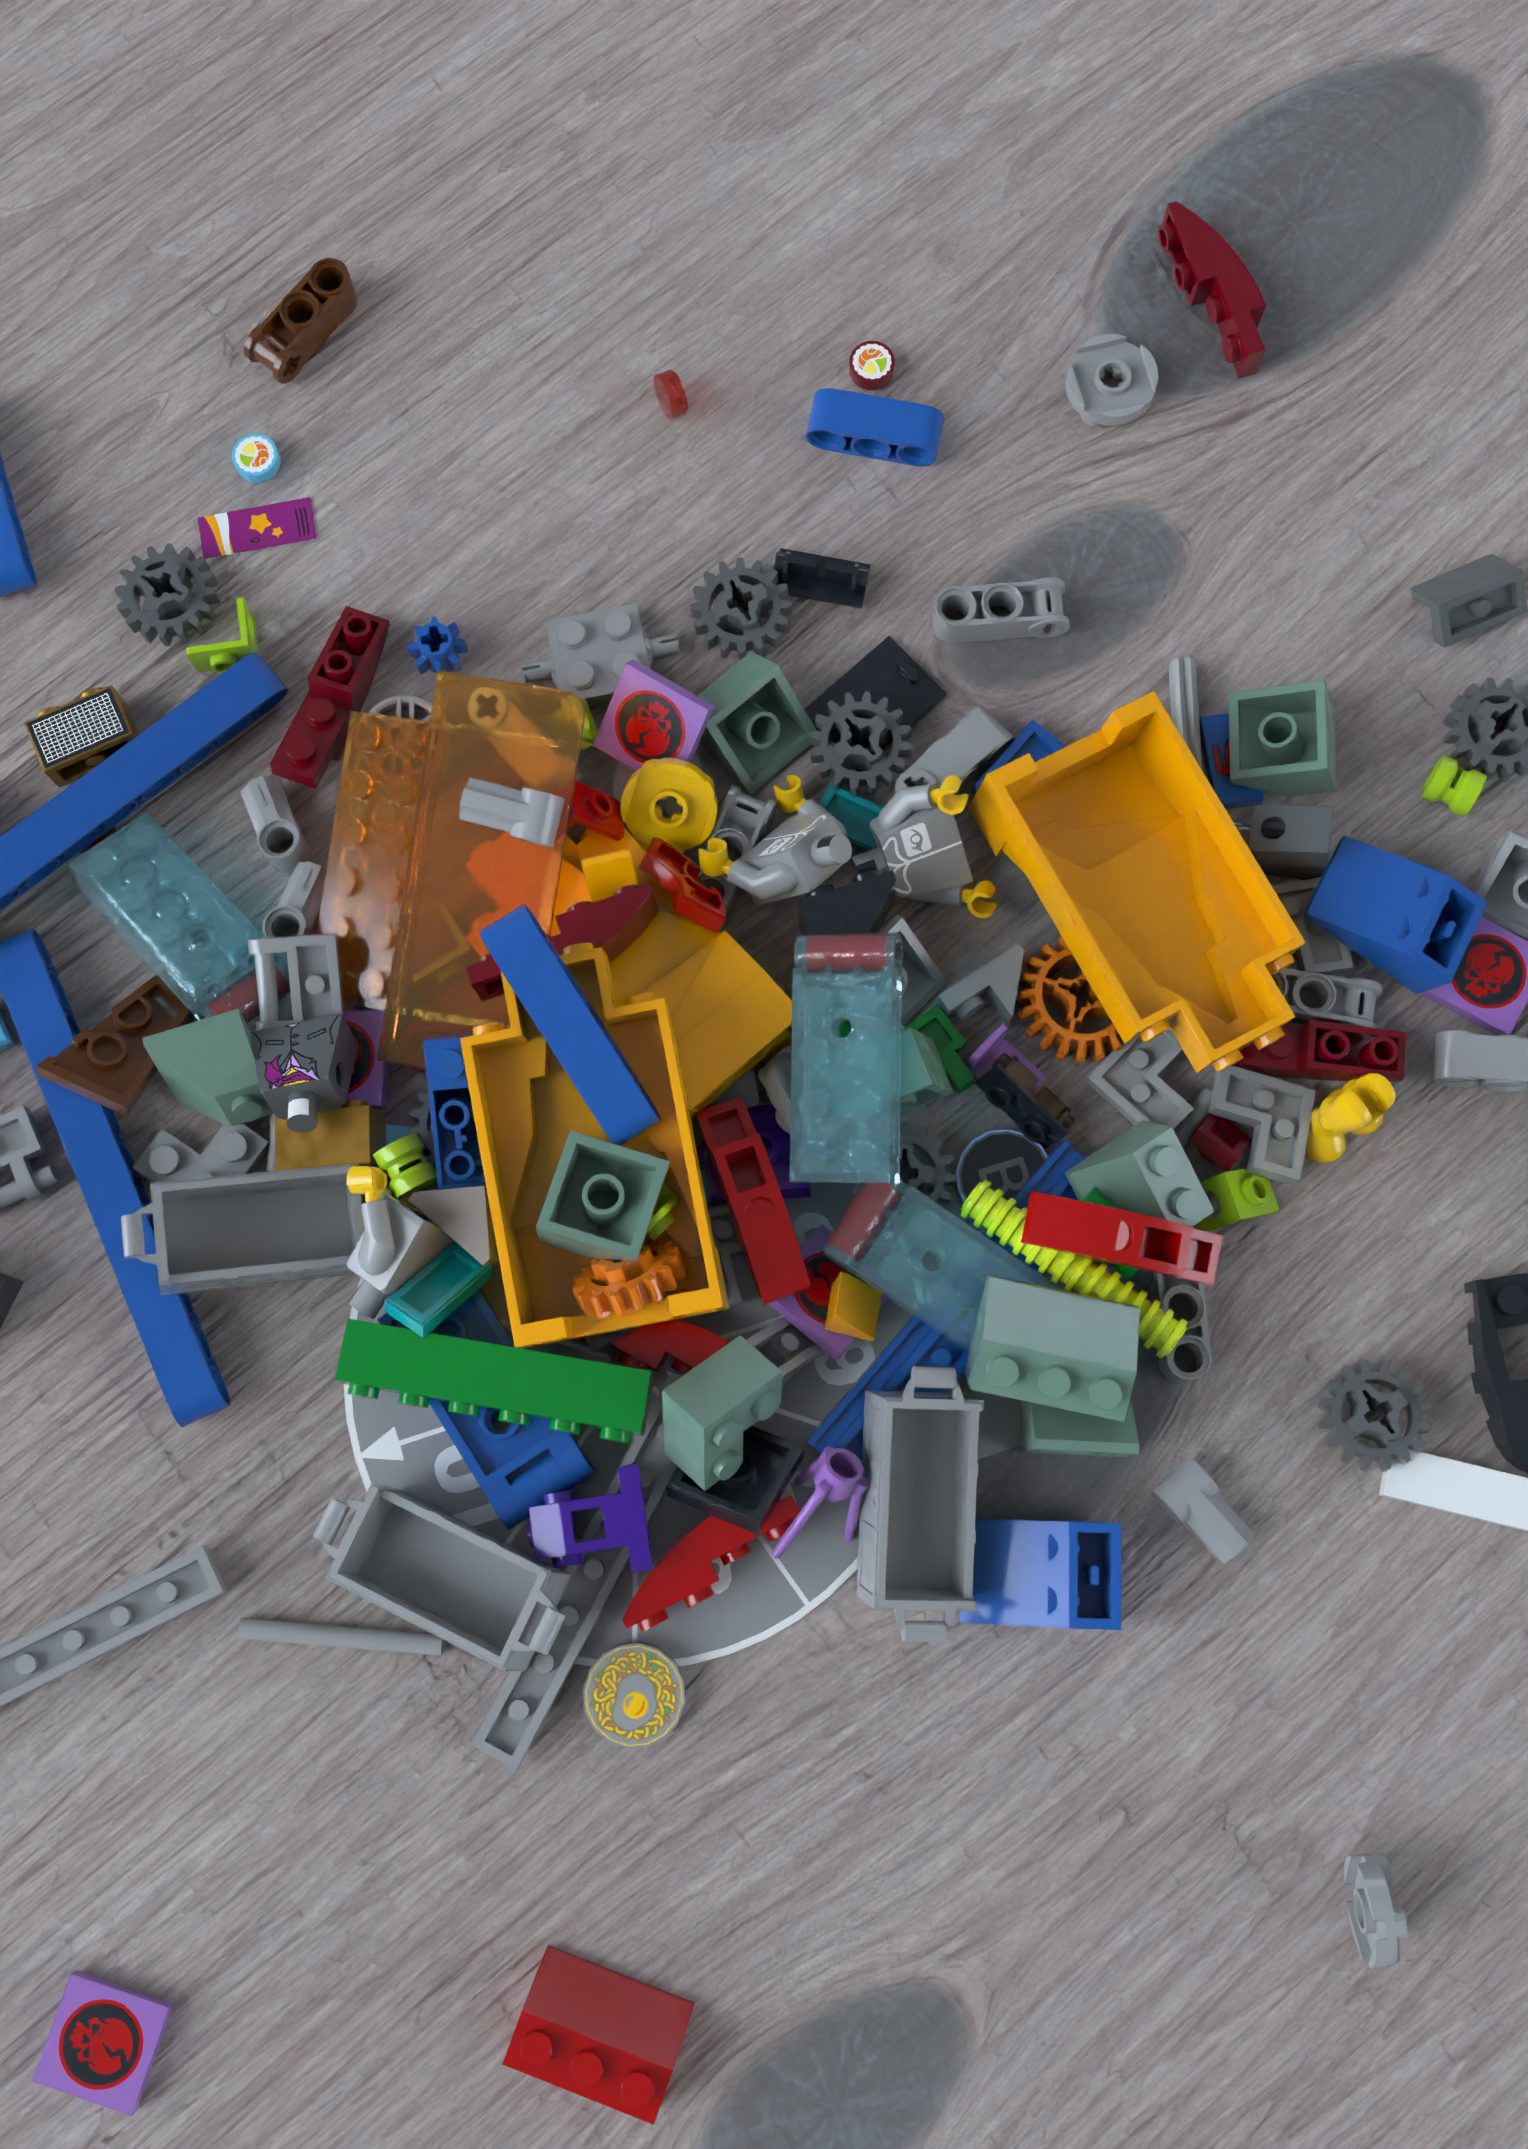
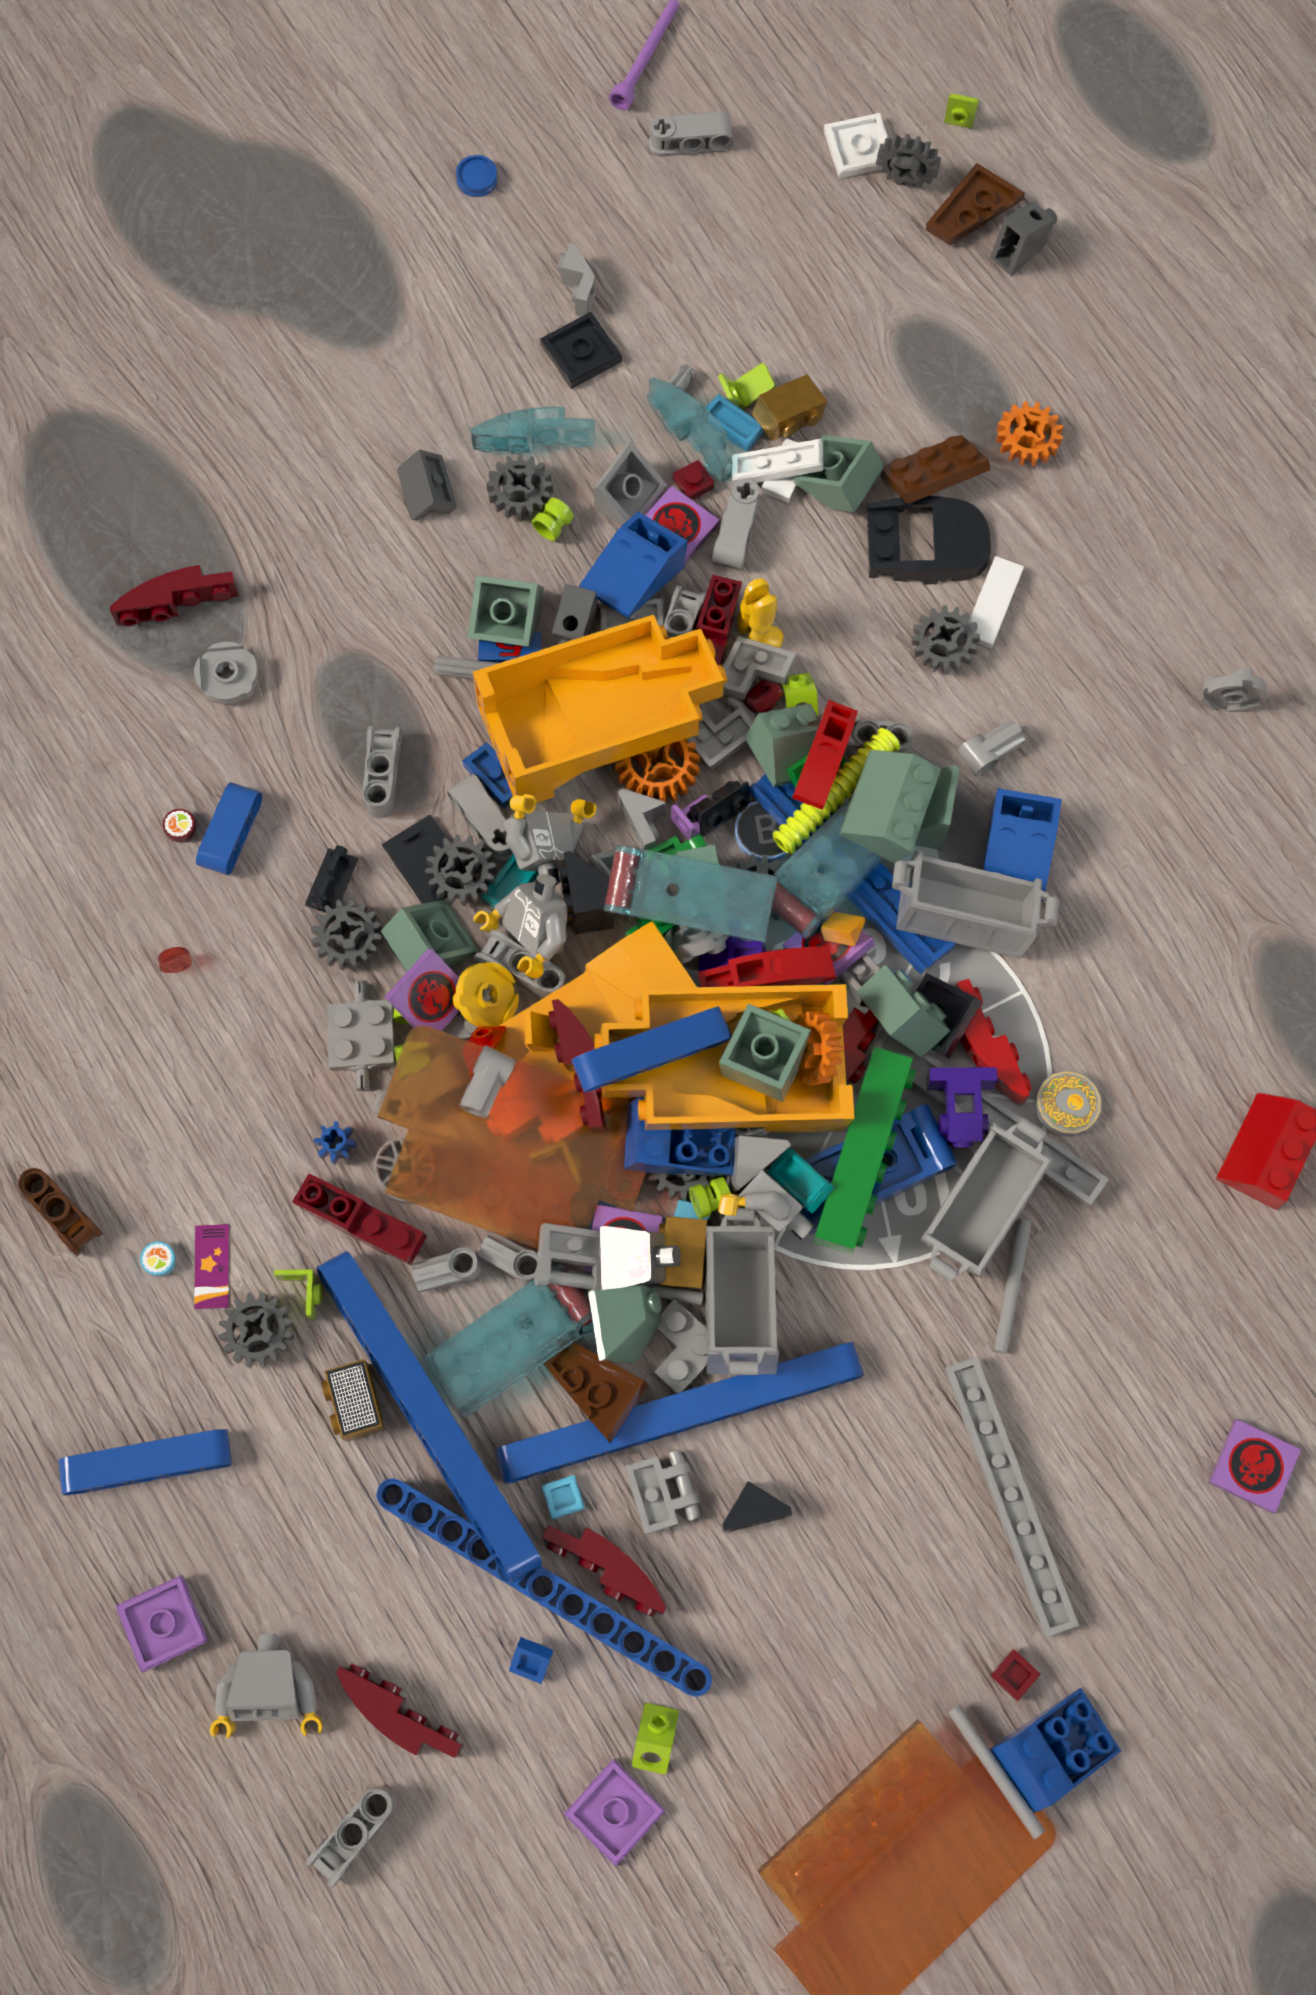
camera: 85 degrees left, 5 degrees down
red tile [638,837,726,934] -> none
medium lavender plant [772,1446,869,1558] -> none

